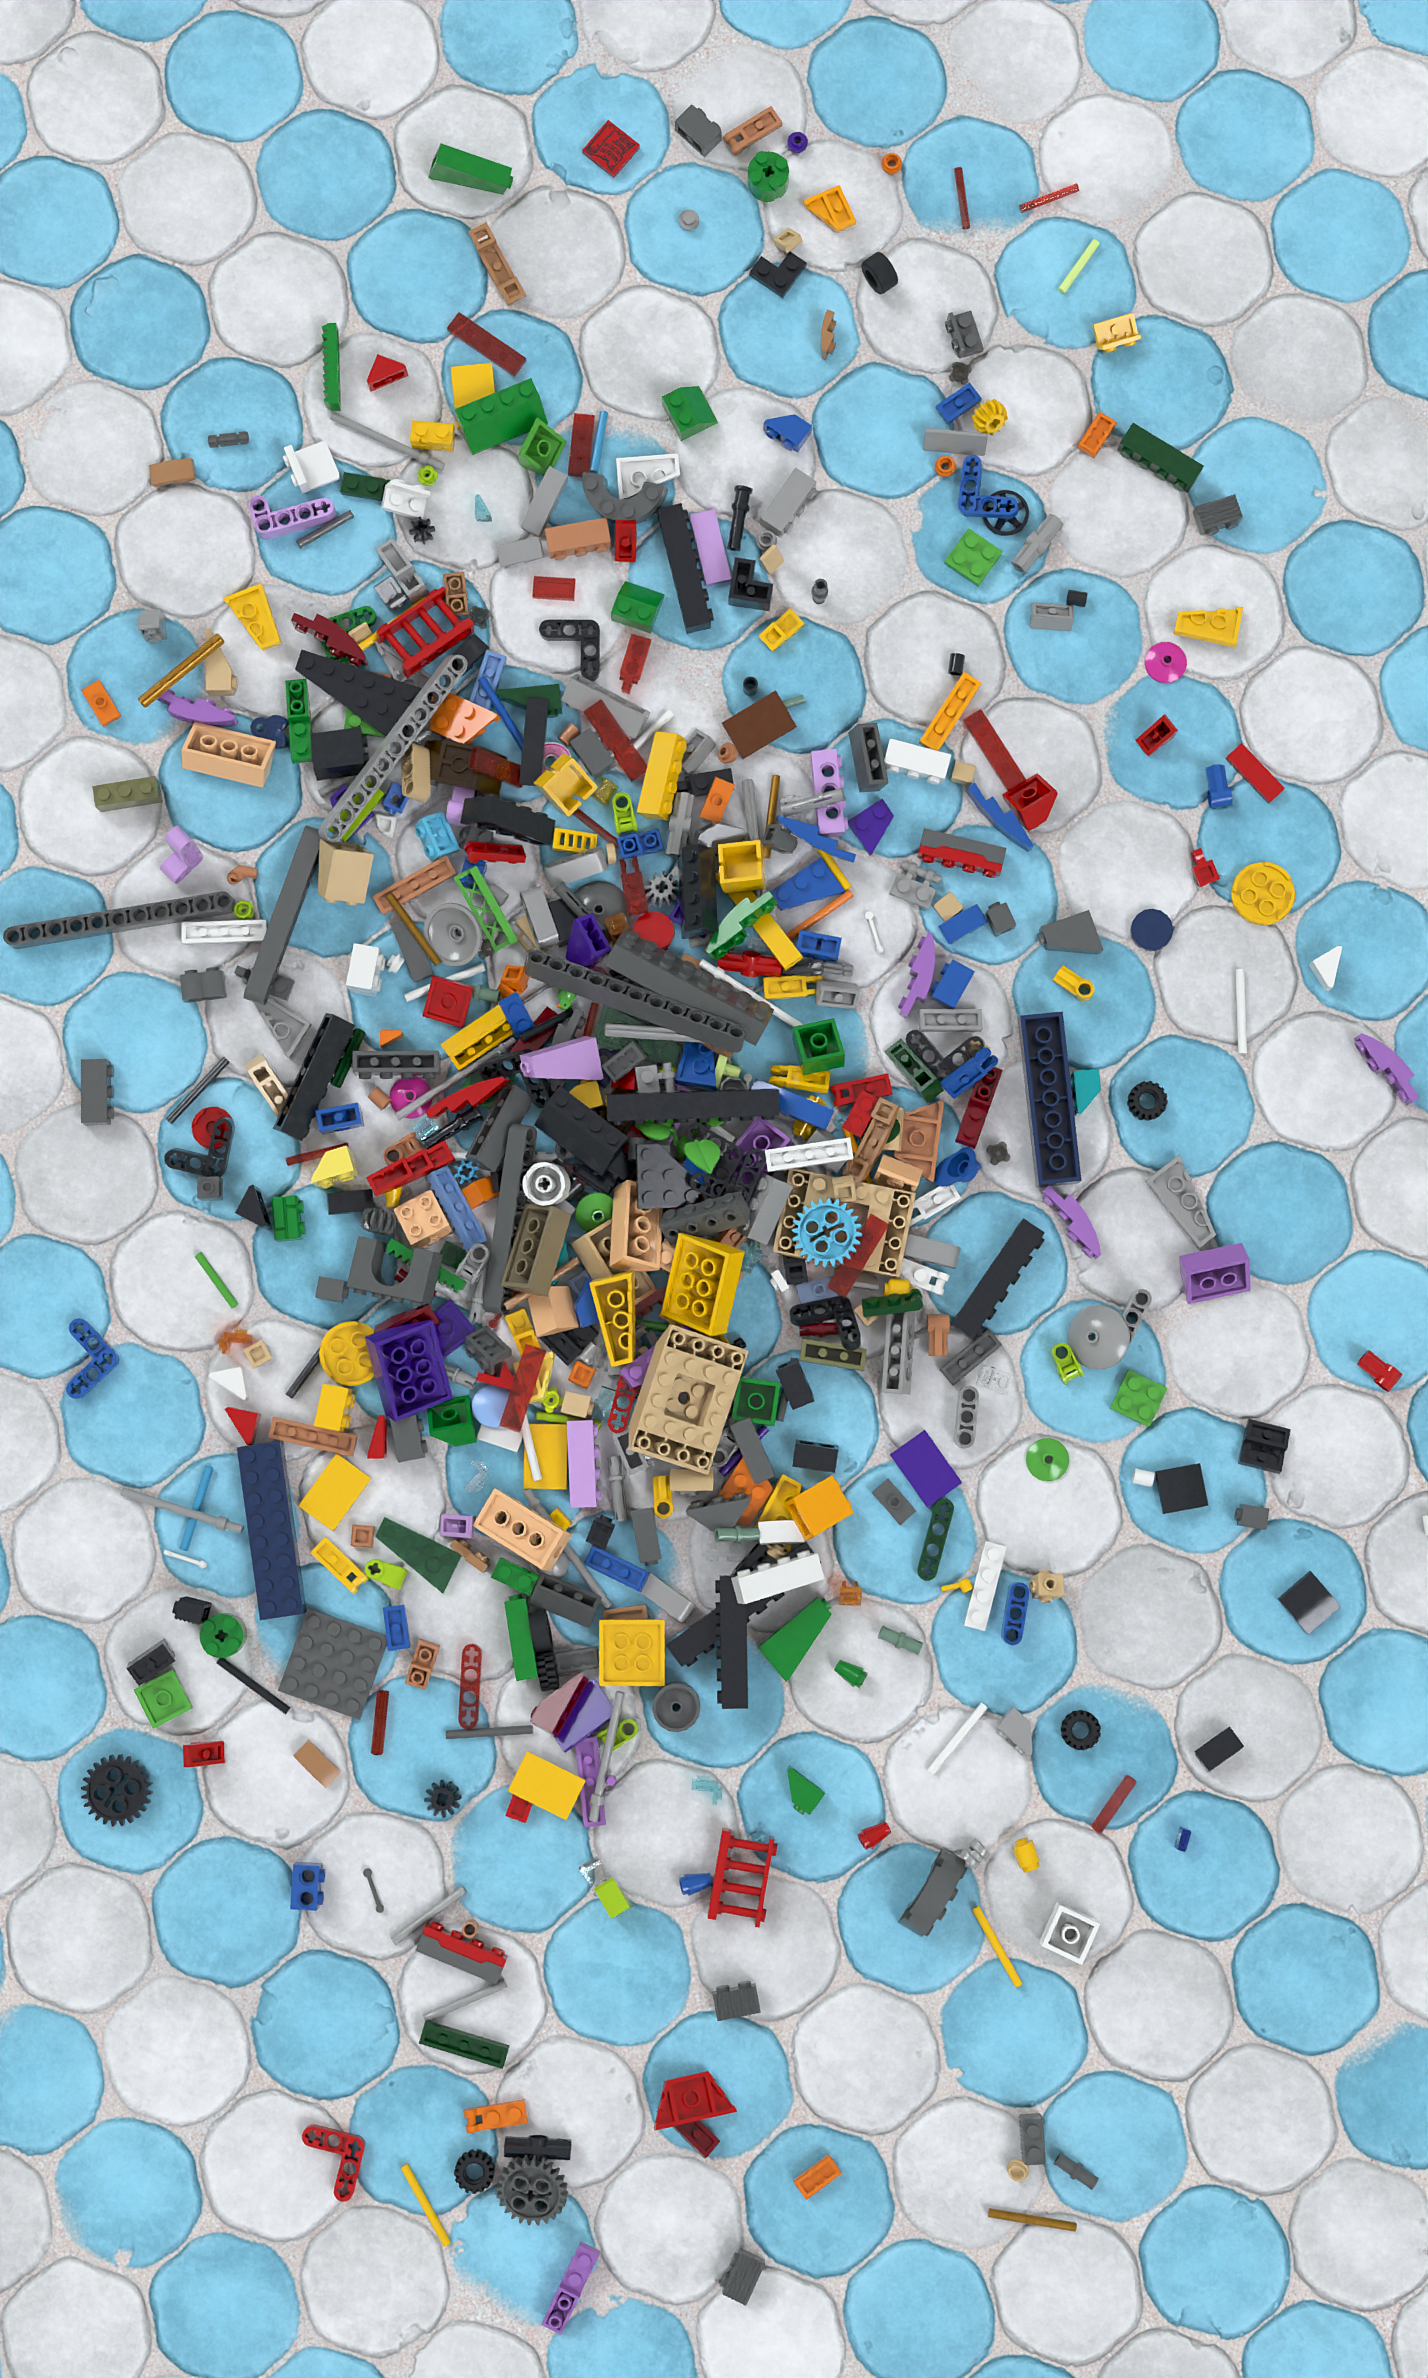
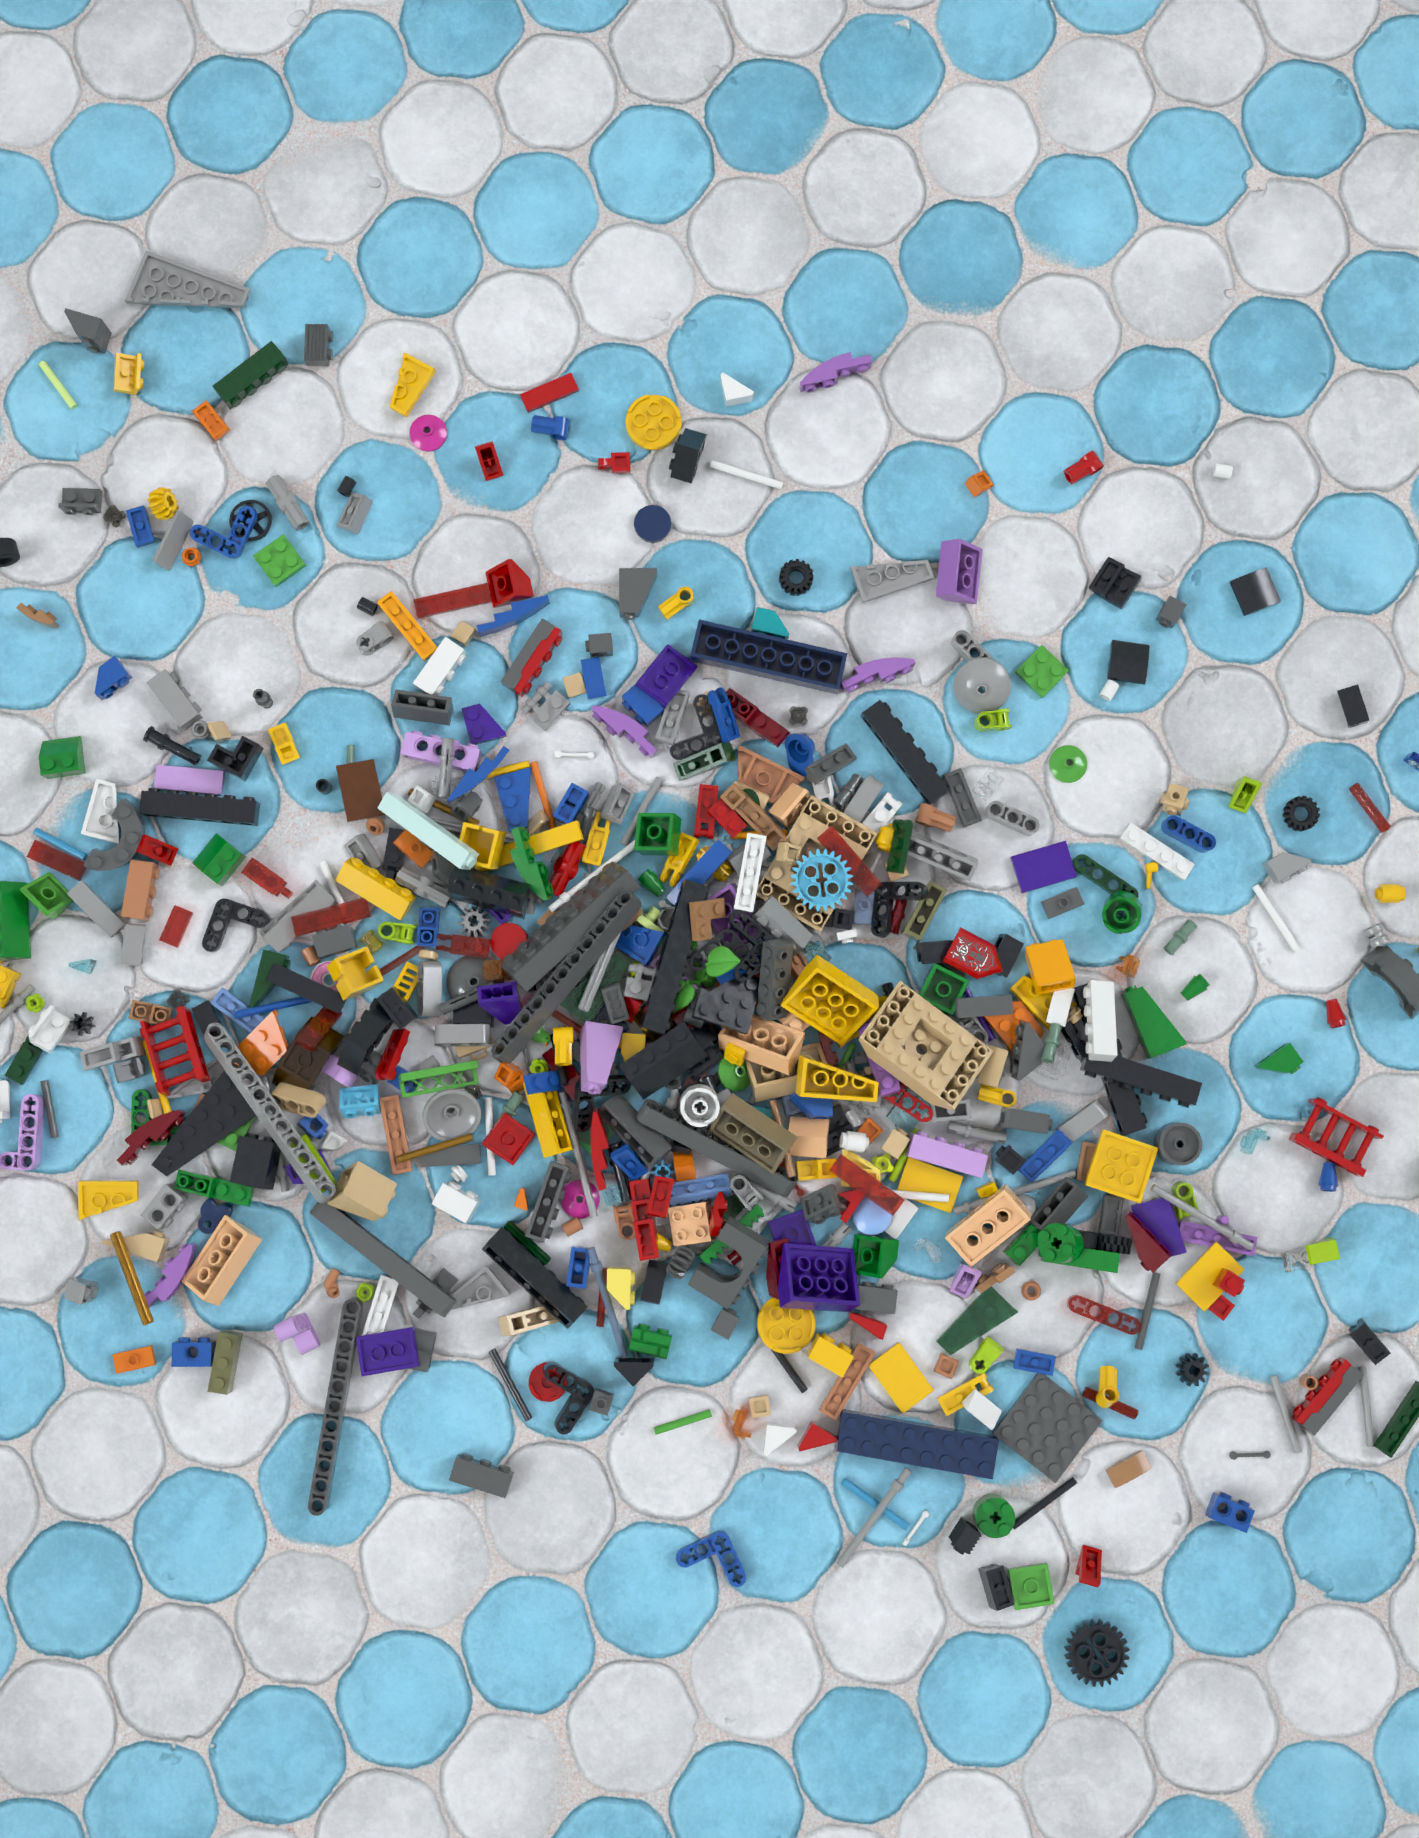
camera: 75 degrees left, 0 degrees up
nougat slope [405,1639,440,1690] -> none
none -> dark grey slope [64,308,112,354]
none -> light grey wing [125,251,251,308]
none -> light grey brick [140,1184,187,1230]
none -> blue brick [171,1337,216,1367]
none -> light grey piece [356,621,394,655]
none -> dark purple tile [356,1327,420,1377]
none -> black hinge [377,986,418,1030]
none -> light aqua brick [378,792,479,870]
none -> white slope [407,785,436,813]
none -> tan slope [528,810,550,835]
none -> lime plate [530,1058,549,1073]
none -> yellow piece [553,1027,574,1066]
none -> sand blue bar [587,1247,628,1359]
none -> blue plate [610,1144,649,1181]
none -> light grey bar [620,777,663,846]
none -> dark purple tile [635,644,698,708]
none -> green cone [638,869,666,897]
none -> red plate [647,1176,675,1219]
none -> black brick [669,428,707,484]
none -> medium nougat plate [689,898,726,941]
none -> red slope [709,1192,727,1236]
none -> yellow plate [724,1042,746,1067]
none -> dark grey hinge [804,743,857,785]
none -> dark grey pin [833,774,863,809]
none -> white brick [840,1131,869,1152]
none -> red tile [943,927,1003,979]
none -> white slope [962,1389,1002,1430]
none -> orange slope [965,470,994,497]
none -> nougat plate [1021,1281,1041,1301]
none -> green brick [1038,1223,1084,1263]
none -> yellow piece [1096,1365,1119,1408]
none -> green brick [1102,890,1142,934]
none -> red brick [1212,1268,1245,1297]
none -> lime slope [1228,776,1262,813]
none -> black hinge [1349,1318,1391,1365]

